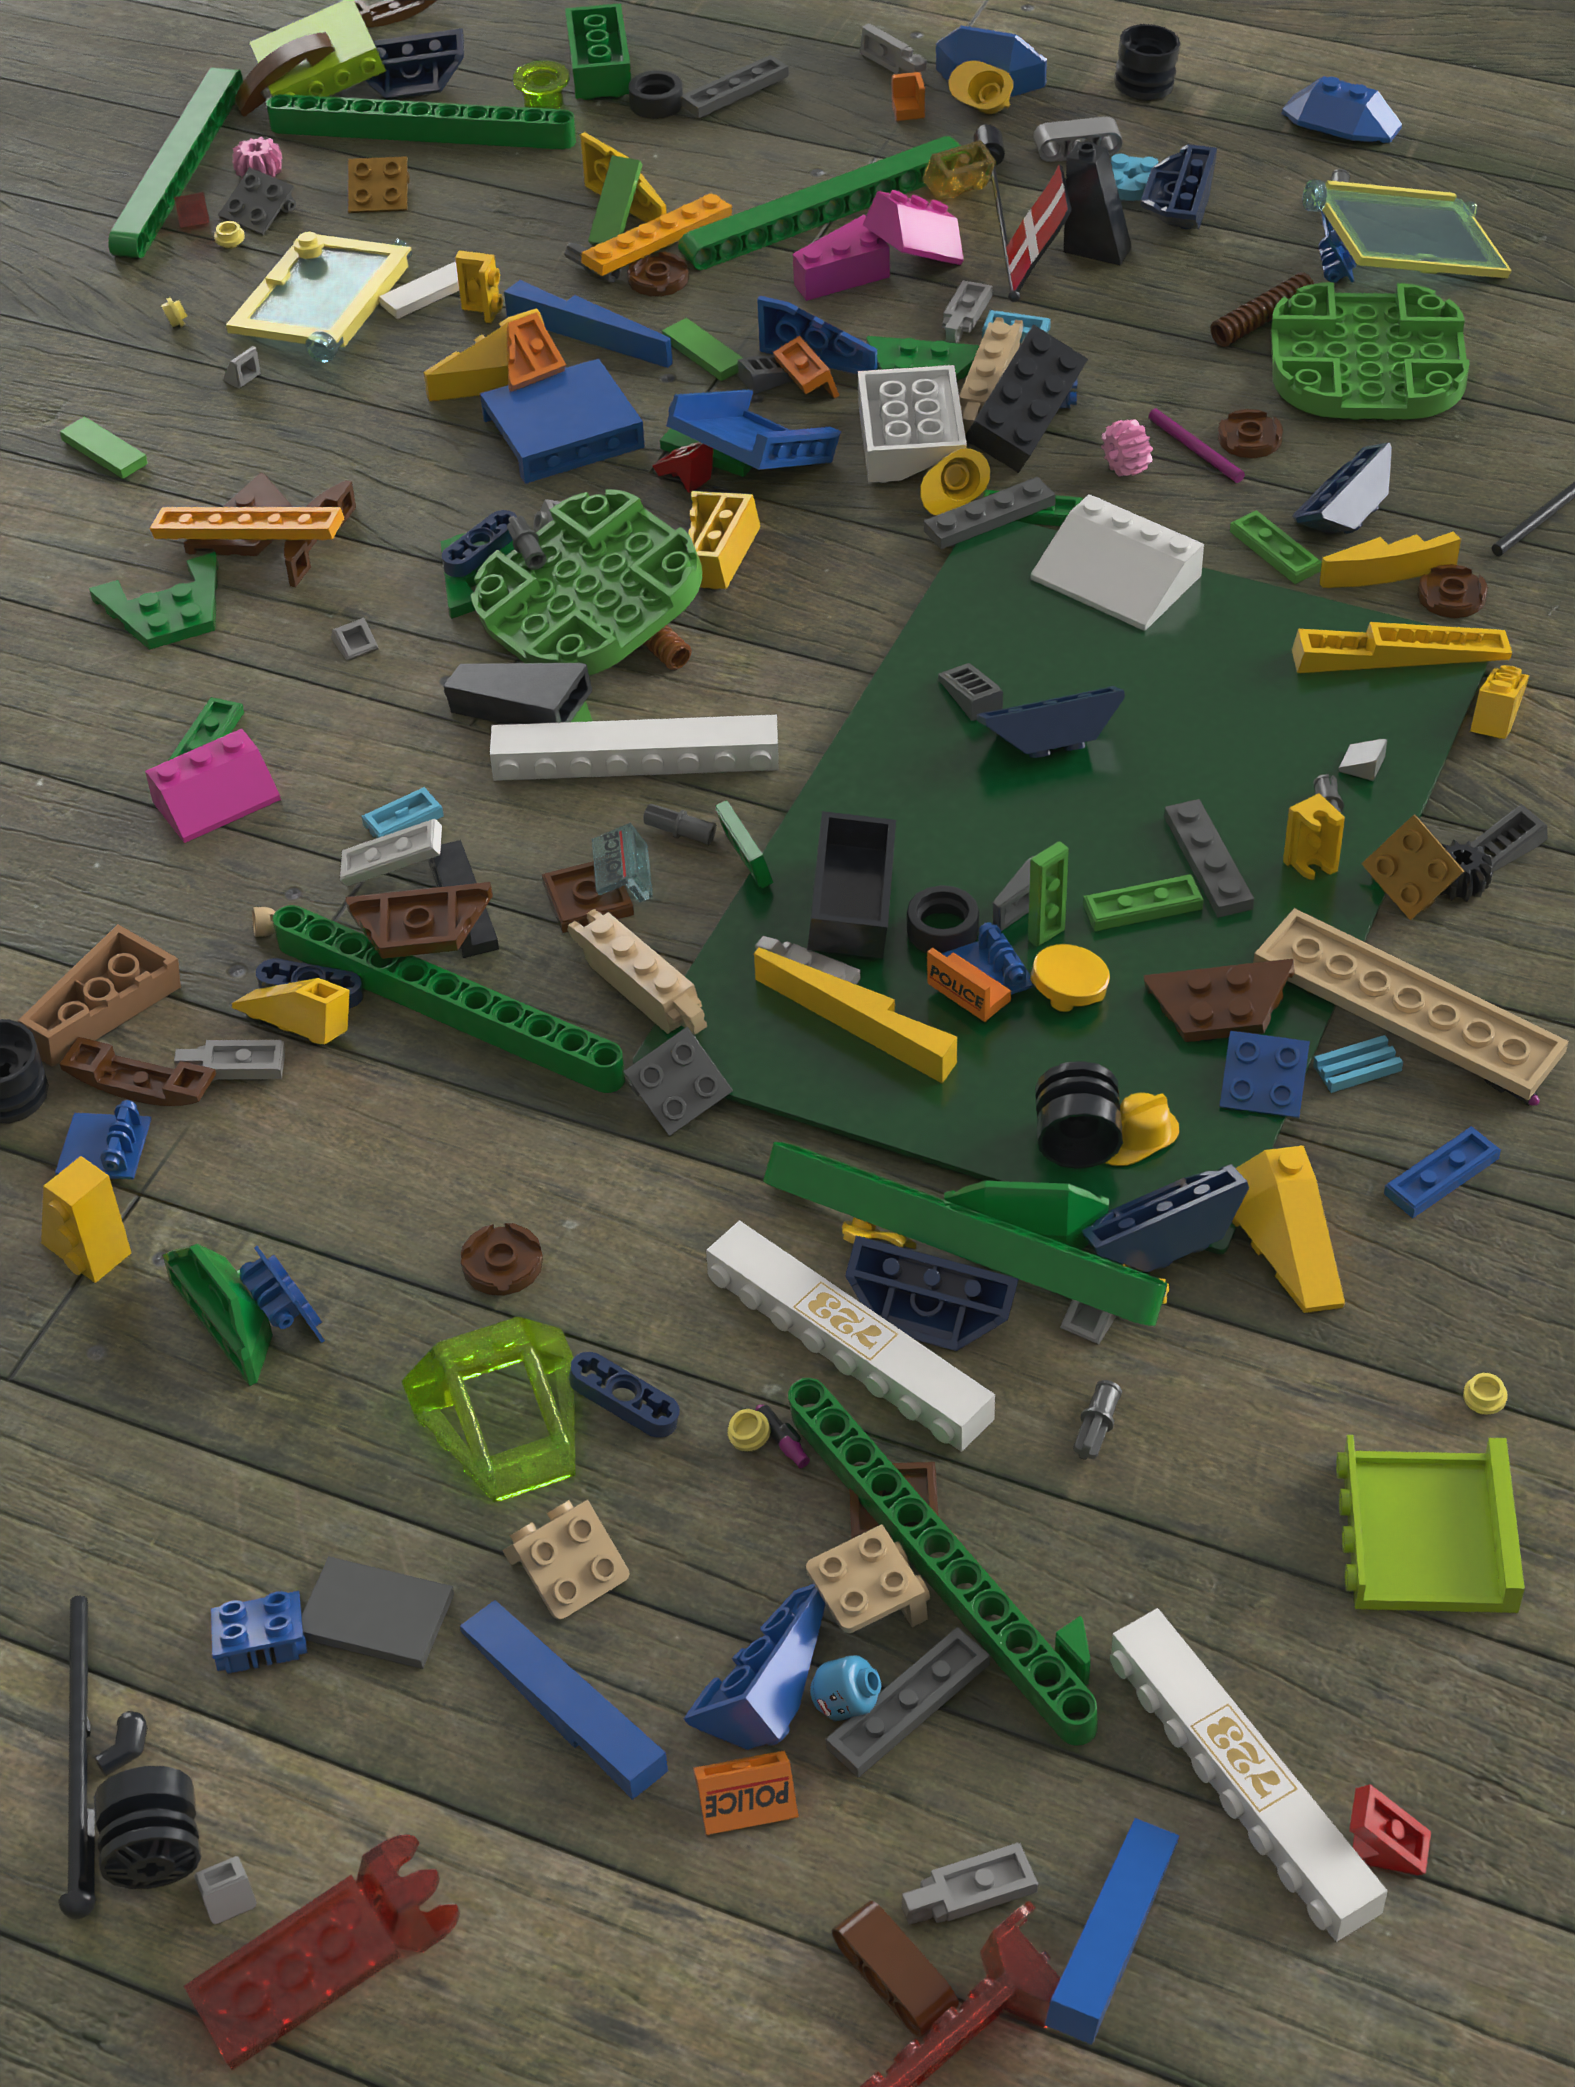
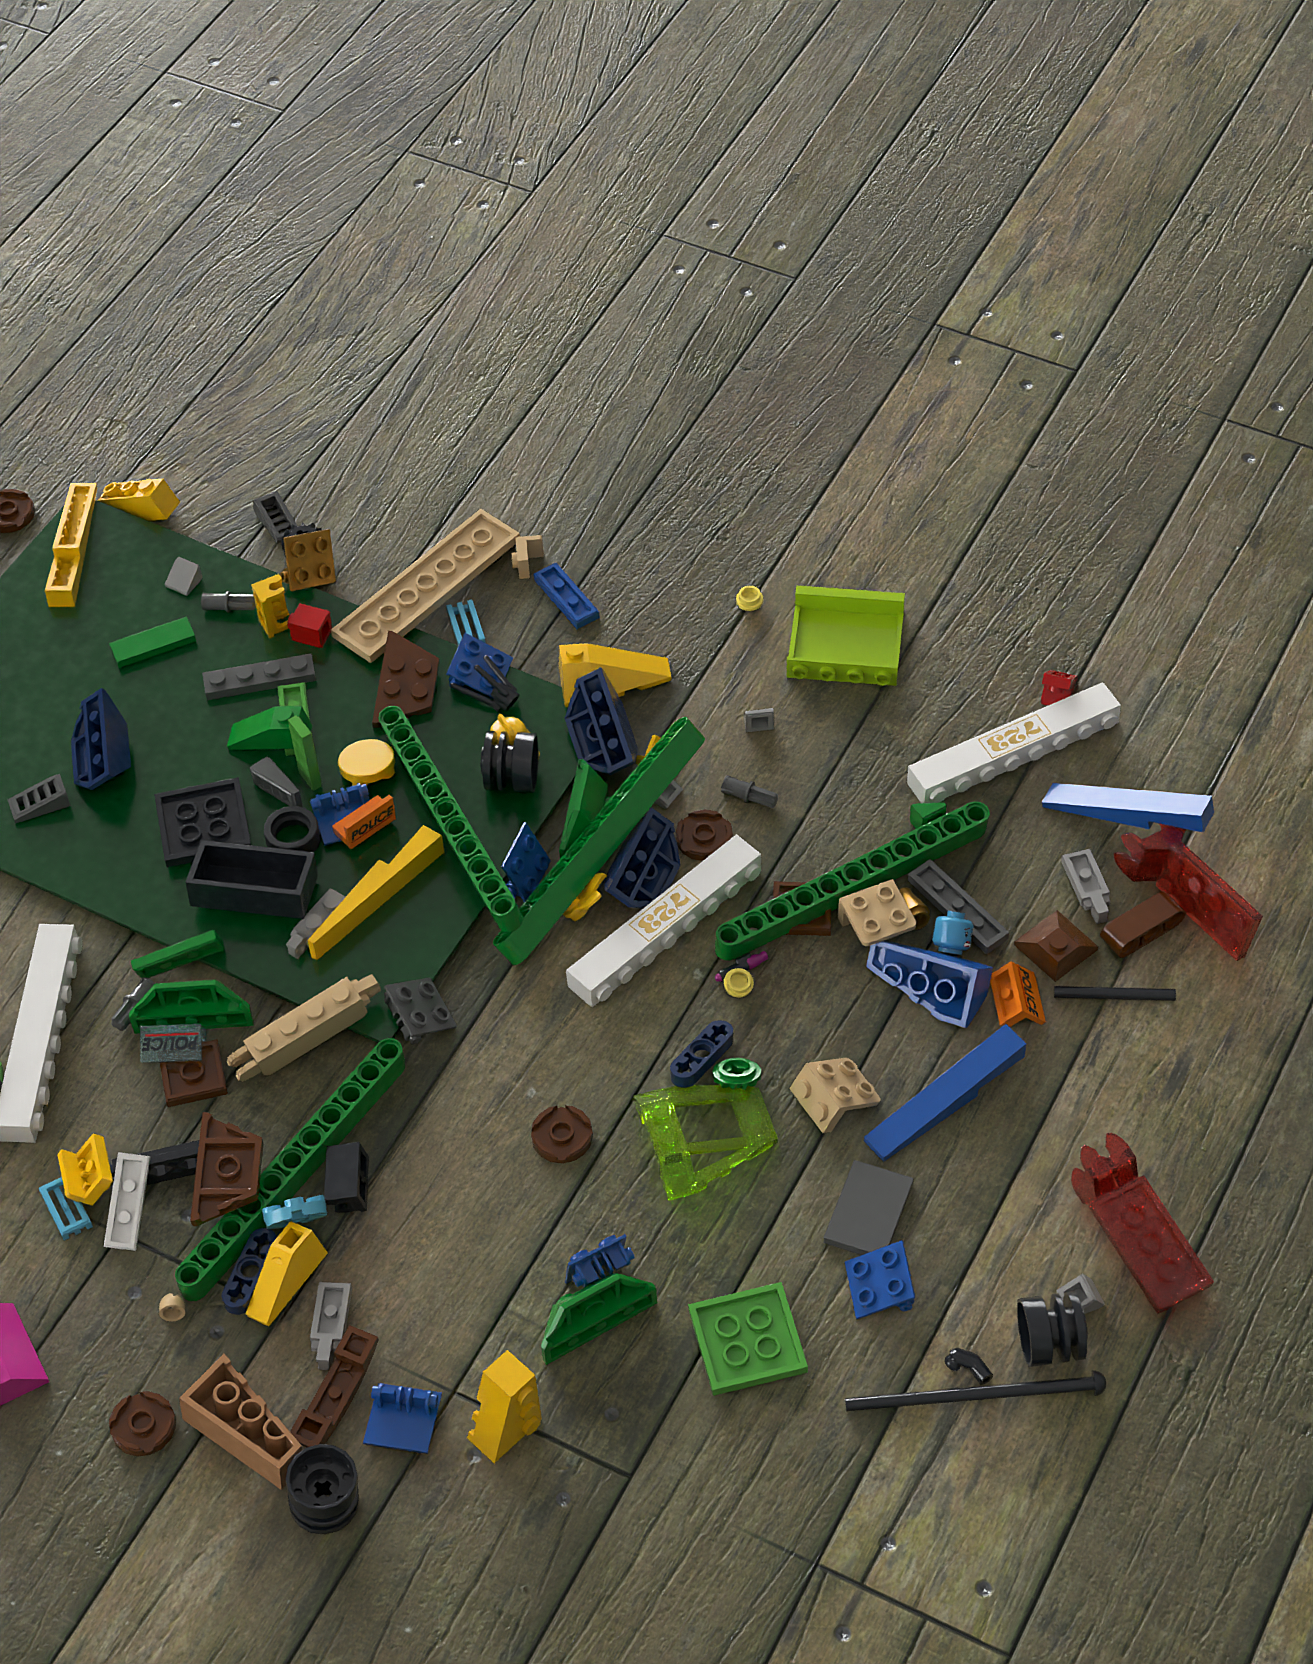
camera: 85 degrees left, 5 degrees up
none -> yellow bracket [57,1133,113,1206]
none -> green tile [109,617,196,668]
none -> reddish brown tile [109,1391,176,1457]
none -> green wedge [129,980,254,1034]
none -> black plate [154,777,252,867]
none -> green slope [227,706,312,750]
none -> medium azure plate [262,1195,327,1229]
none -> red brick [287,603,332,648]
none -> black hinge [324,1142,369,1213]
none -> green beam [378,706,523,932]
none -> black plant [450,655,520,712]
none -> blue hinge [501,823,551,902]
none -> tan bracket [511,535,544,579]
none -> reddish brown tile [675,809,733,861]
none -> bright green plate [688,1282,808,1396]
none -> green gear [712,1058,761,1091]
none -> light grey slope [744,708,774,732]
none -> pearl gold cone [899,887,930,930]
none -> reddish brown slope [1014,910,1099,982]
none -> black bar [1054,986,1176,1001]

